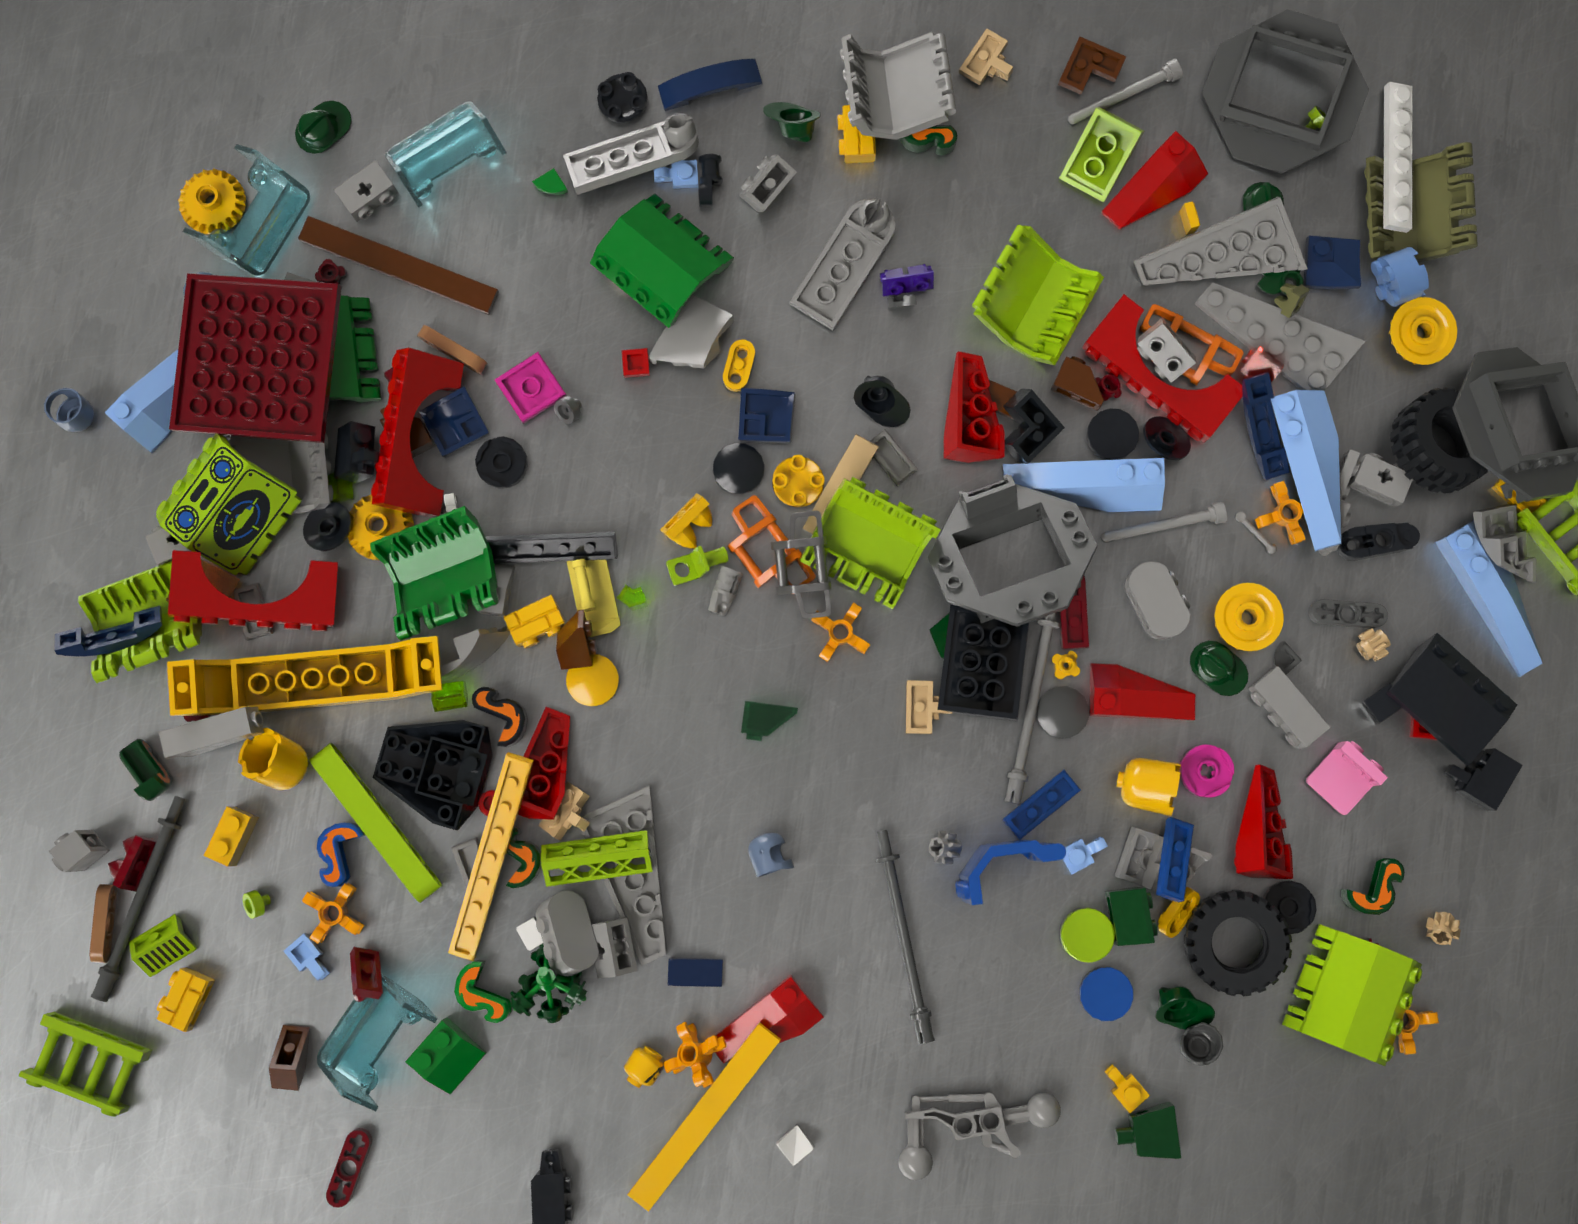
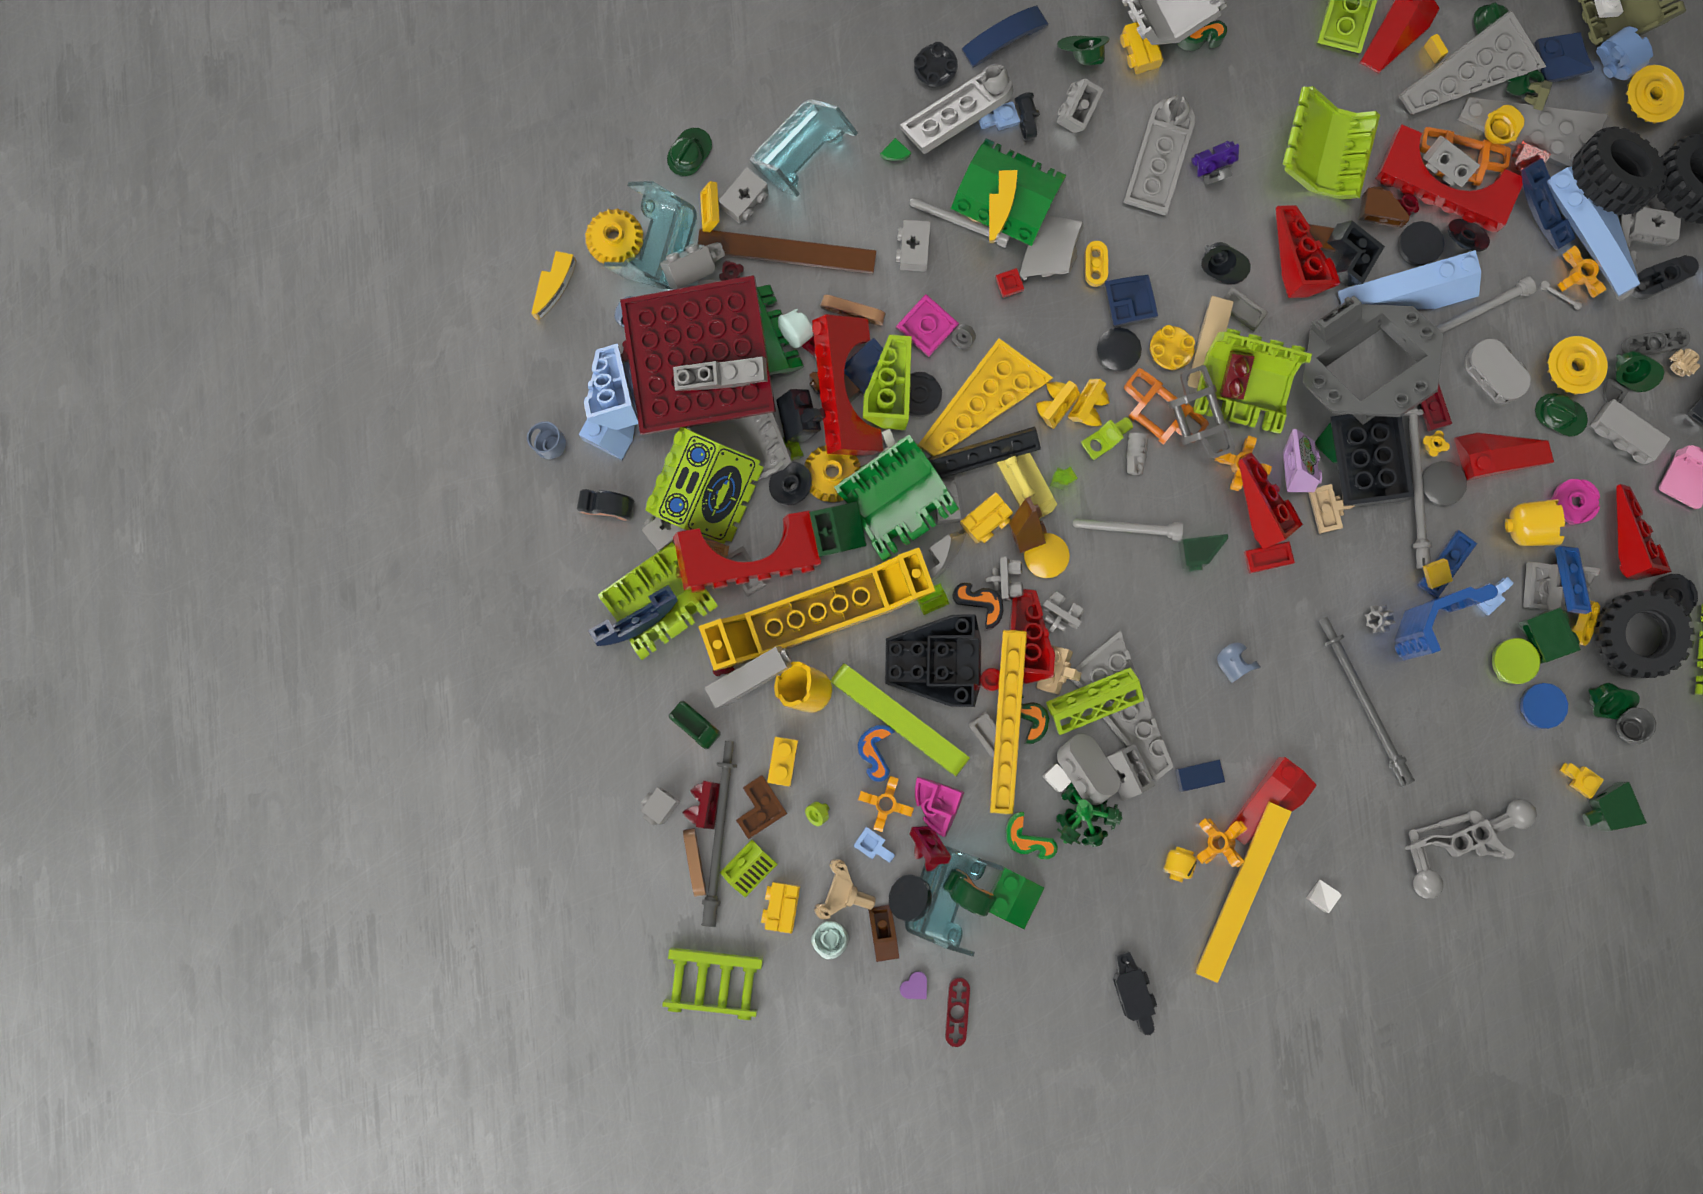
camera: 15 degrees left, 0 degrees up
none -> yellow slope [531,251,576,320]
none -> black animal [577,489,635,521]
none -> light blue wedge [584,343,638,430]
none -> light grey hinge [660,242,725,289]
none -> light grey slope [673,357,768,391]
none -> yellow tile [700,181,720,232]
none -> reddish brown plate [736,775,788,839]
none -> light aqua hair [778,309,814,348]
none -> dark green slope [809,501,867,557]
none -> light aqua hair [811,921,849,959]
none -> tan axle [814,859,876,919]
none -> lime wedge [863,335,912,430]
none -> black tile [889,874,932,922]
none -> light grey brick [896,220,930,272]
none -> medium lavender tile [900,971,927,999]
none -> light grey piece [910,198,1010,248]
none -> dark pink brick [915,777,964,837]
none -> yellow wing [918,338,1053,456]
none -> dark green animal [943,868,996,917]
none -> light grey hips [986,557,1024,601]
none -> yellow slope [989,170,1017,243]
none -> yellow tile [1036,380,1080,429]
none -> light grey hips [1041,592,1084,633]
none -> light grey piece [1072,519,1183,541]
none -> dark red tile [1220,351,1255,400]
none -> red wedge [1238,452,1303,549]
none -> red tile [1244,541,1295,574]
none -> lavender slope [1282,429,1322,492]
none -> yellow tile [1422,558,1453,589]
none -> yellow hat [1484,105,1525,144]
none -> black tyre [1572,126,1667,215]
none -> dark green piece [1615,351,1665,392]

